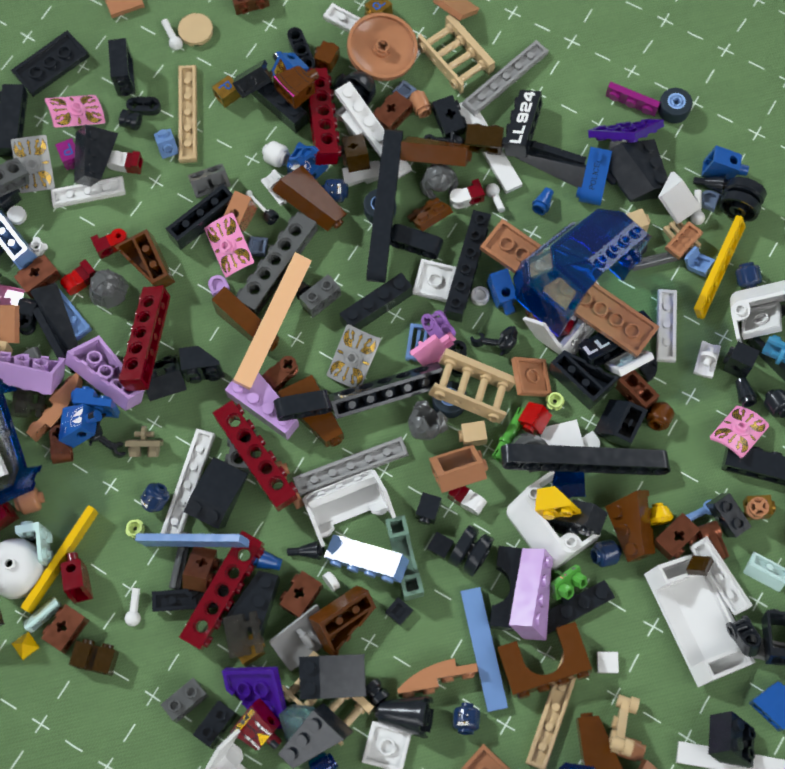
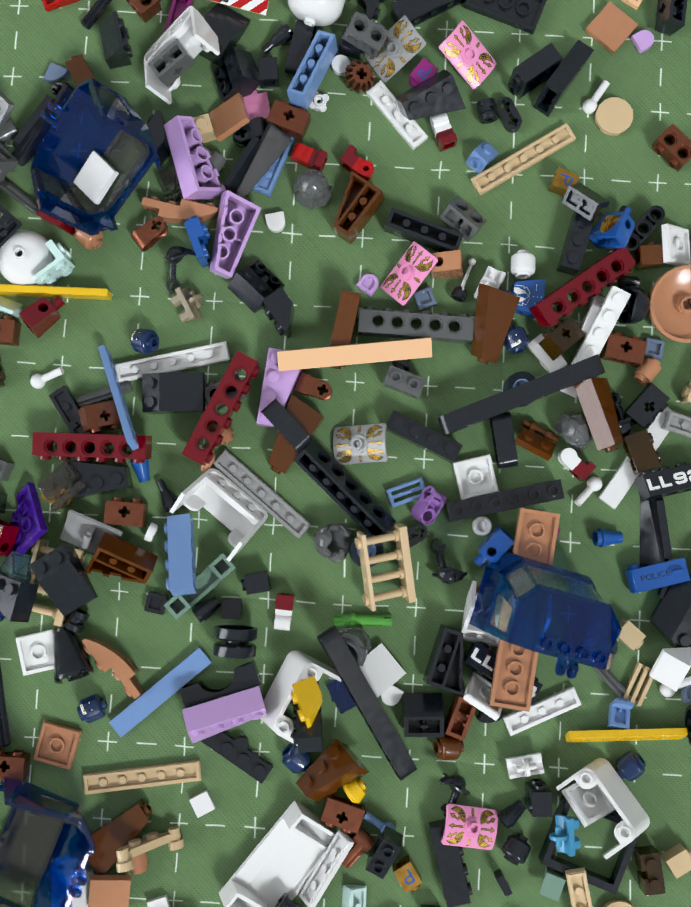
camera: 60 degrees right, 15 degrees up
blue torso [58,403,102,448] -> none
dark red brick [119,285,171,391] -> none
yellowish green plate [125,519,145,539] -> none
reddish brown torso [273,66,319,109] -> none
blue tile [287,146,319,165] -> none
bright pink piece [410,332,456,366] -> none
nougat window [429,444,488,493] -> none
tan brick [458,421,487,447] -> none
reddish brown arch [497,622,592,699] -> none
nougat tile [511,357,552,397] -> none
red brick [518,402,552,435] -> none
yellowish green plate [545,392,565,411] -> none
bright green hips [550,564,587,601] -> none
nougat plate [665,221,703,260] -> none
dark brown tile [686,555,713,576] -> none
nougat wheel [746,497,769,520] -> none
none -> black cone [191,596,221,623]
none -> white tile [265,211,285,233]
none -> copper gear [343,59,376,94]
none -> black piece [439,773,470,818]
none -> black slope [533,40,594,117]
none -> white tile [661,223,691,266]

